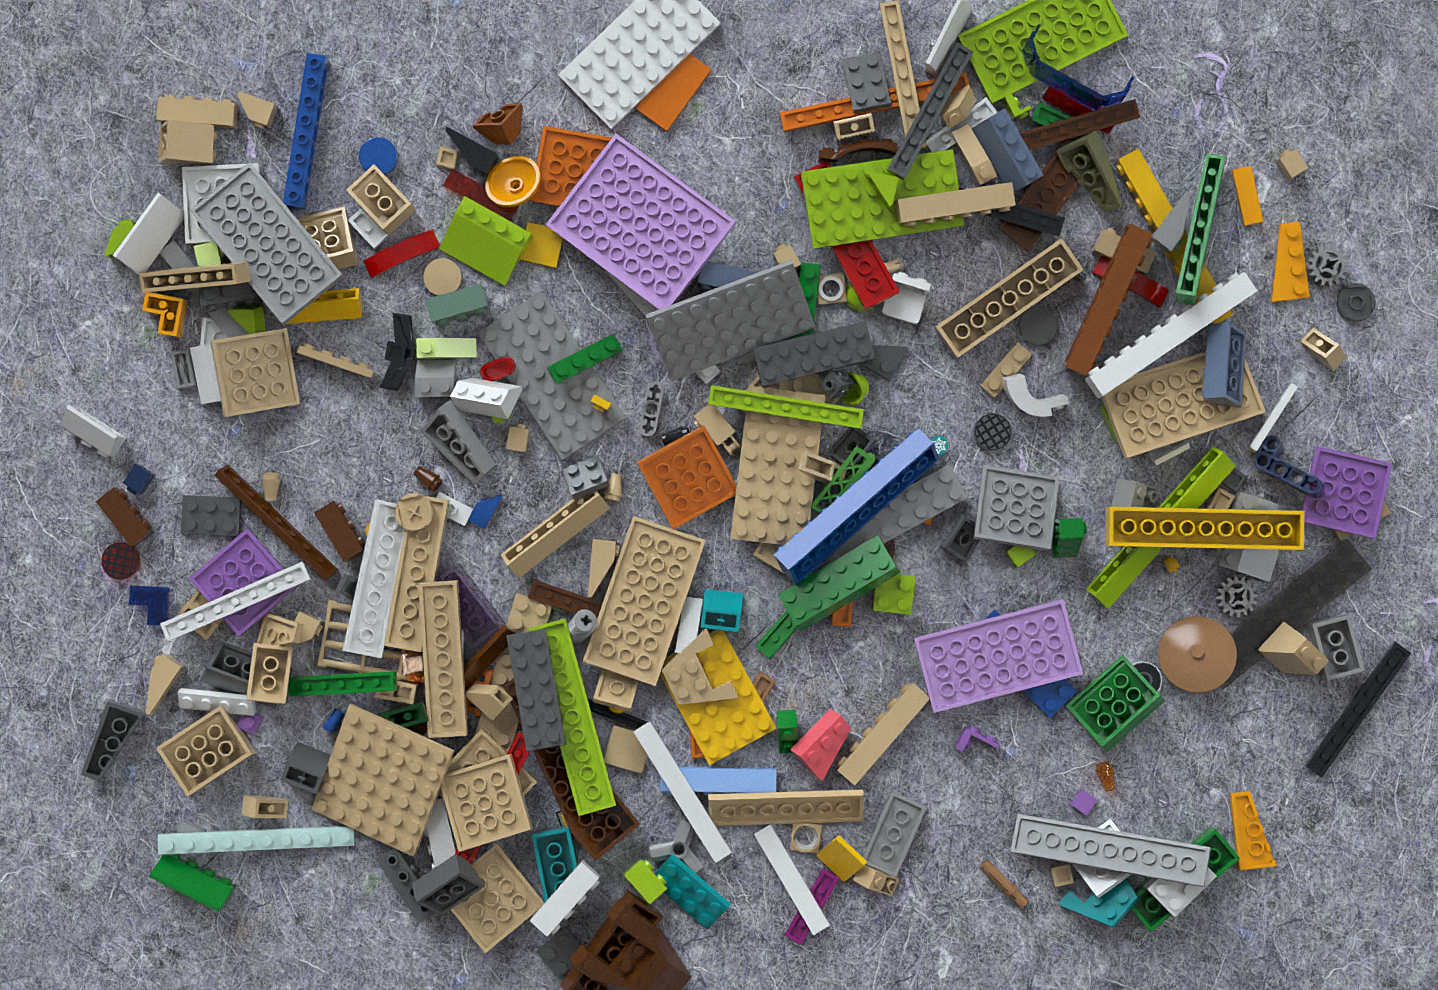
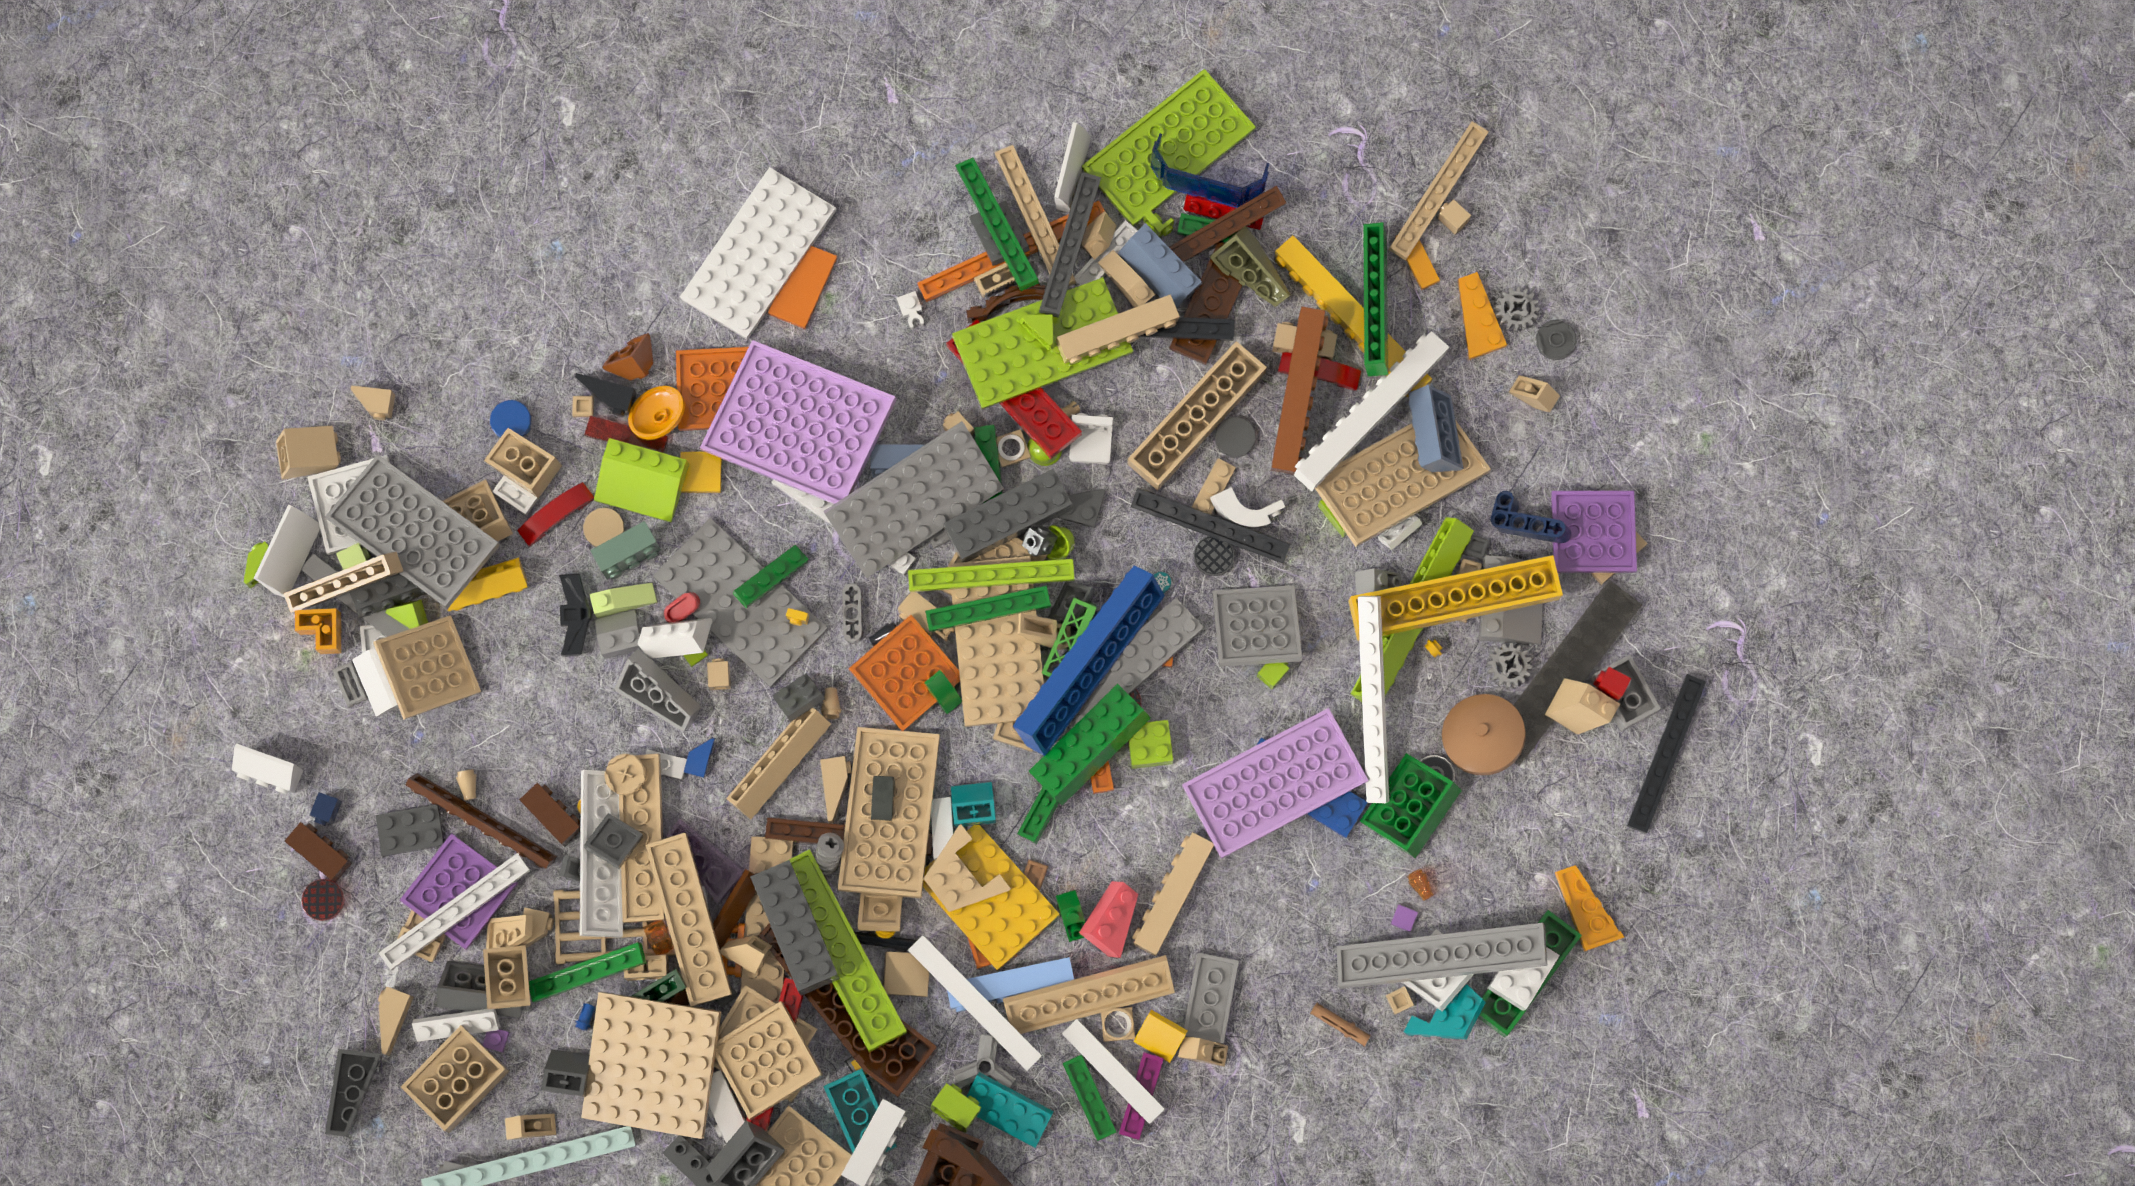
camera: 15 degrees left, 10 degrees down
clear blue plate [129,585,170,626] -> none
tan brick [156,94,238,129] -> none
blue brick [283,53,329,210] -> none
tan wing [295,343,373,378] -> none
reddish brown cone [413,466,443,492] -> none
dark grey slope [941,514,980,563] -> none
medium lavender bracket [954,726,1000,752] -> none
green wedge [1052,518,1087,558] -> none
light grey slope [1151,191,1190,253] -> none
white tile [1248,383,1298,453] -> none
none -> dark grey plate [584,813,643,869]
none -> pearl dark grey slope [871,776,895,821]
none -> white plate [897,291,924,330]
none -> green slope [924,670,962,714]
none -> green plate [925,586,1051,632]
none -> green plate [955,157,1039,291]
none -> green plate [1062,1055,1117,1141]
none -> black plate [1131,487,1291,564]
none -> white plate [1358,596,1389,803]
none -> tan plate [1389,121,1489,261]
none -> red brick [1593,667,1631,702]

